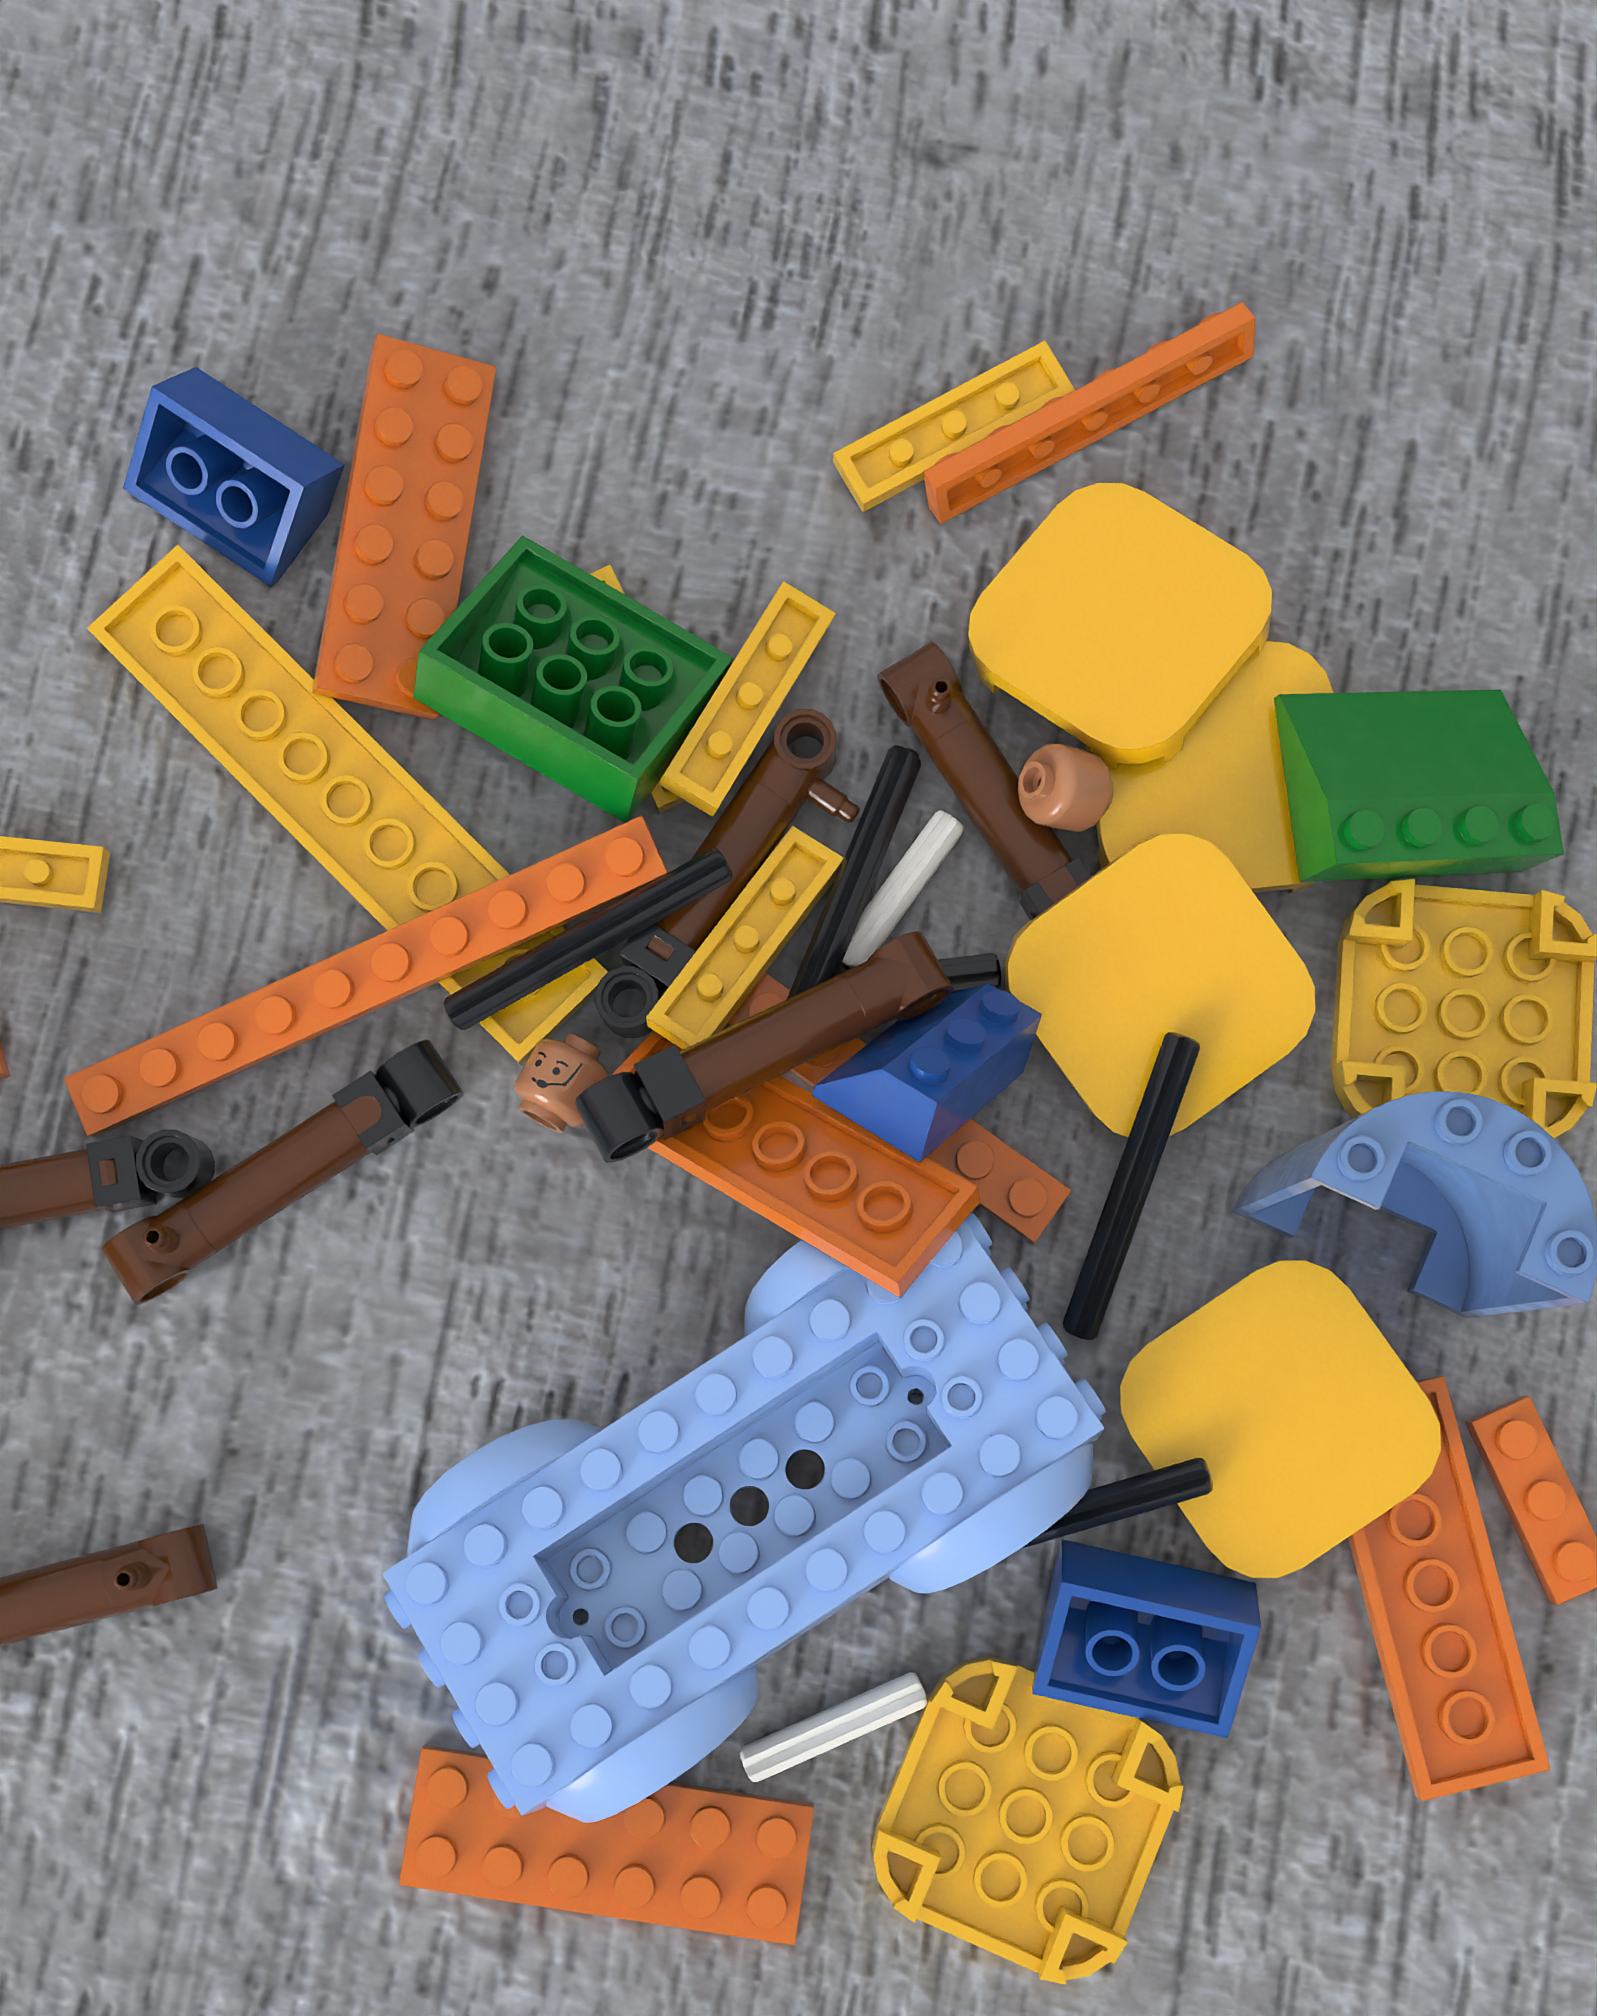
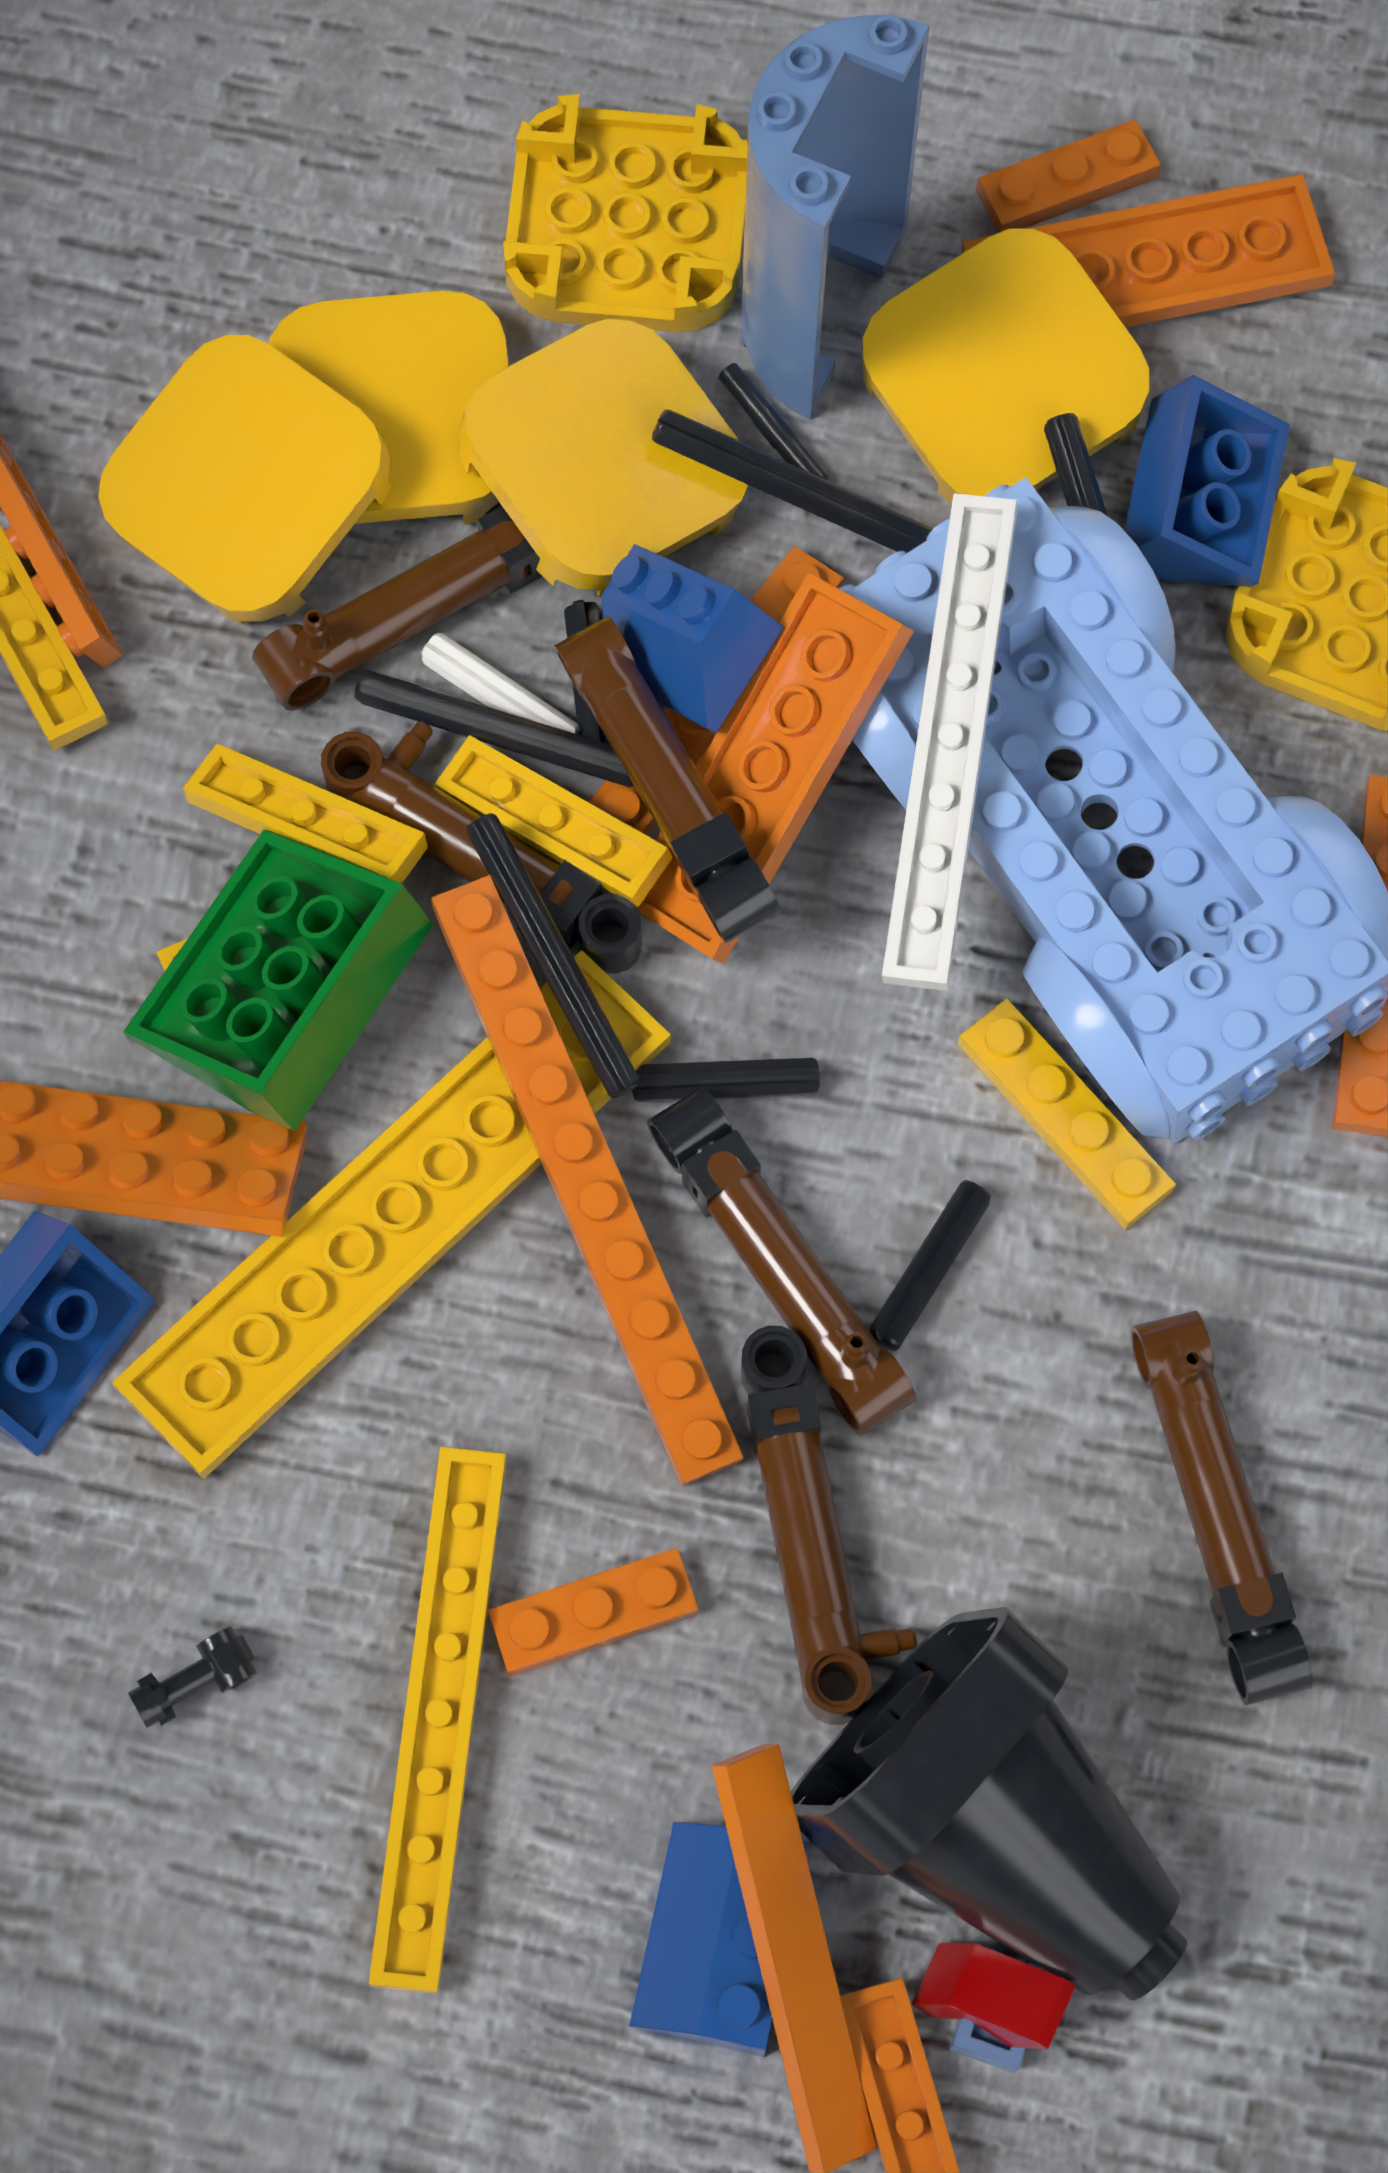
camera: 90 degrees left, 10 degrees down
nougat head [514,1034,609,1133] -> none
white axle [740,1672,928,1782] -> none
nougat head [1018,744,1113,832] -> none
green slope [1274,689,1564,882] -> none
none -> black axle [632,1057,820,1102]
none -> black piece [718,363,829,481]
none -> black axle [869,1180,991,1352]
none -> white plate [882,493,1017,991]
none -> yellow plate [957,998,1176,1230]

